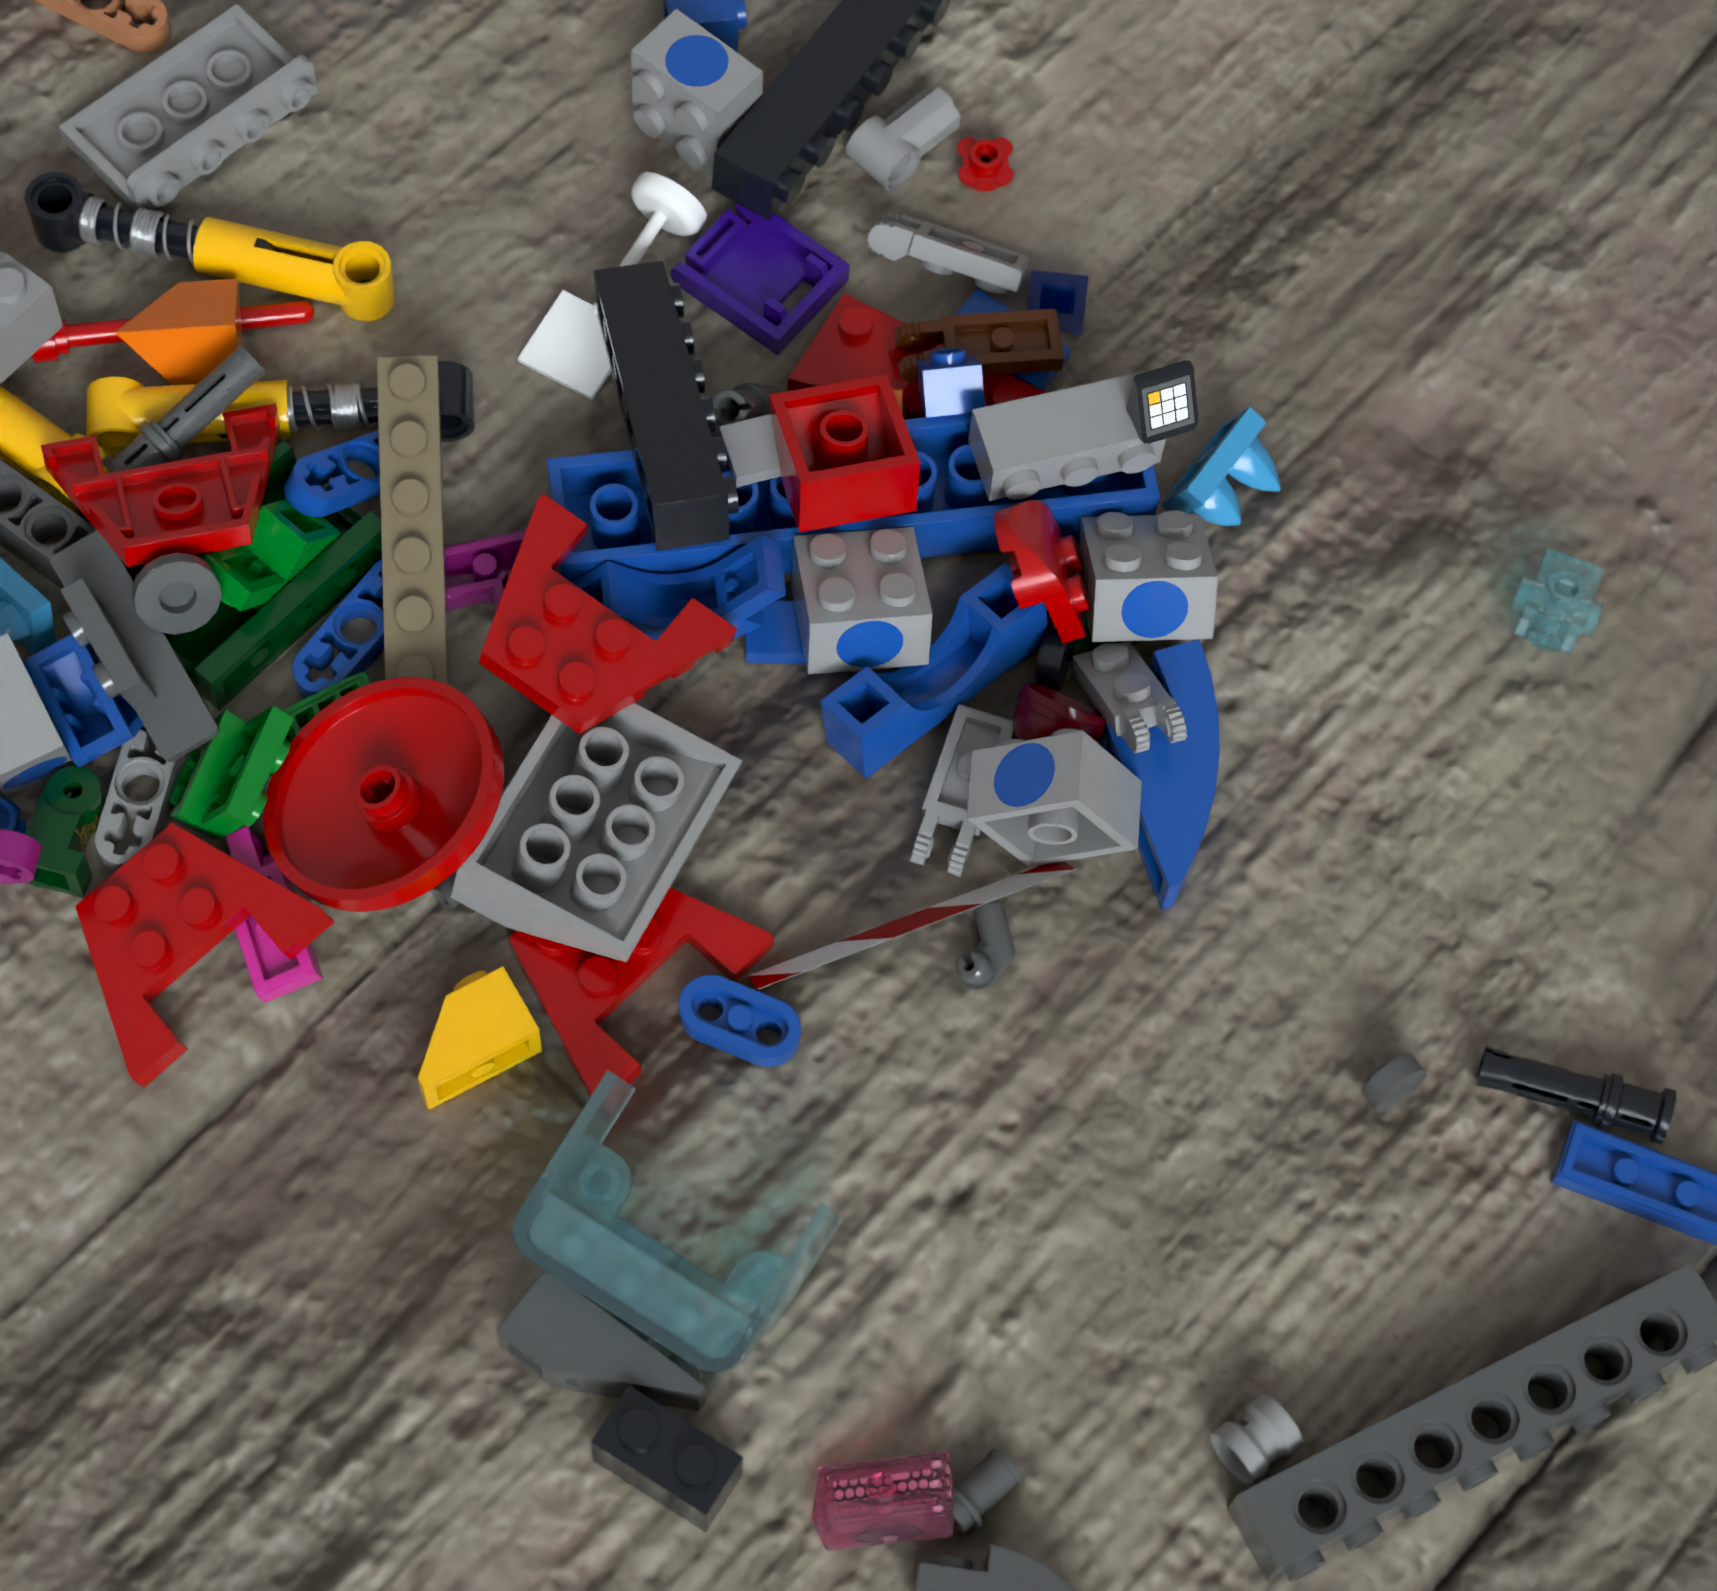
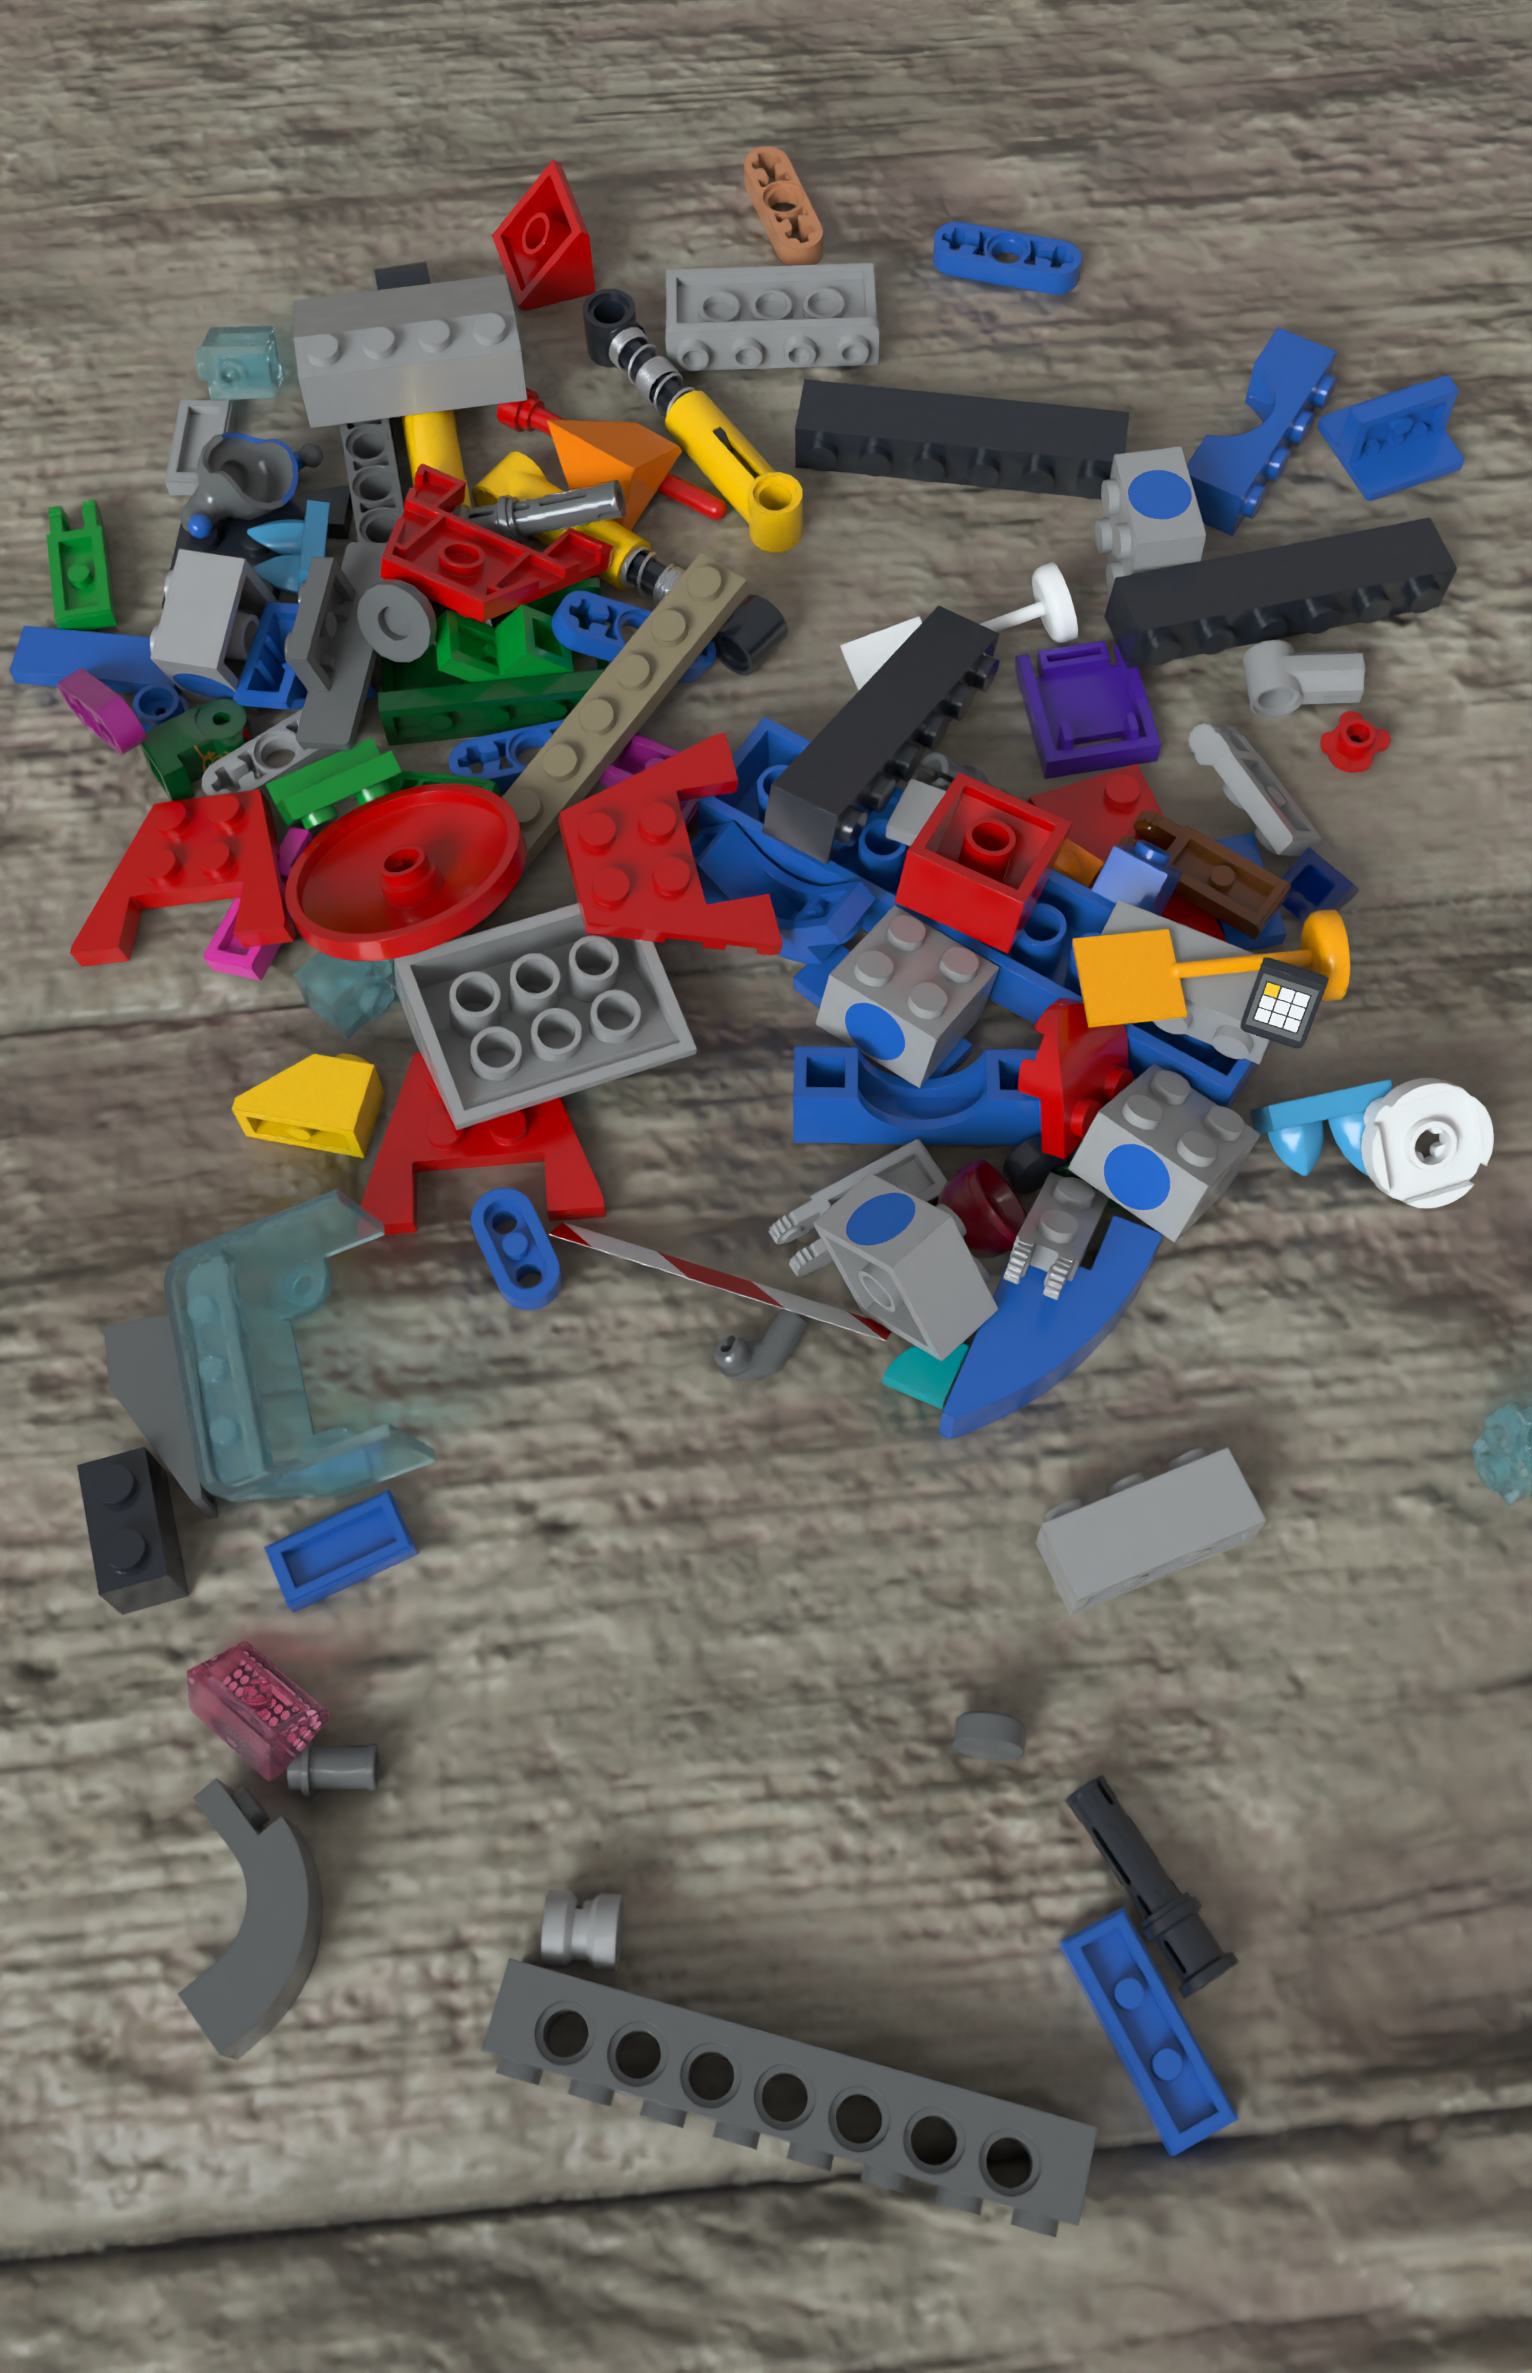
camera: 50 degrees right, 0 degrees up
none -> blue tile [264,1489,419,1613]
none -> clear light blue brick [293,952,398,1040]
none -> black brick [795,379,1130,500]
none -> teal tile [882,1343,969,1410]
none -> light grey brick [1035,1447,1266,1617]
none -> light orange piece [1072,909,1350,1028]
none -> white plate [1361,1078,1494,1208]

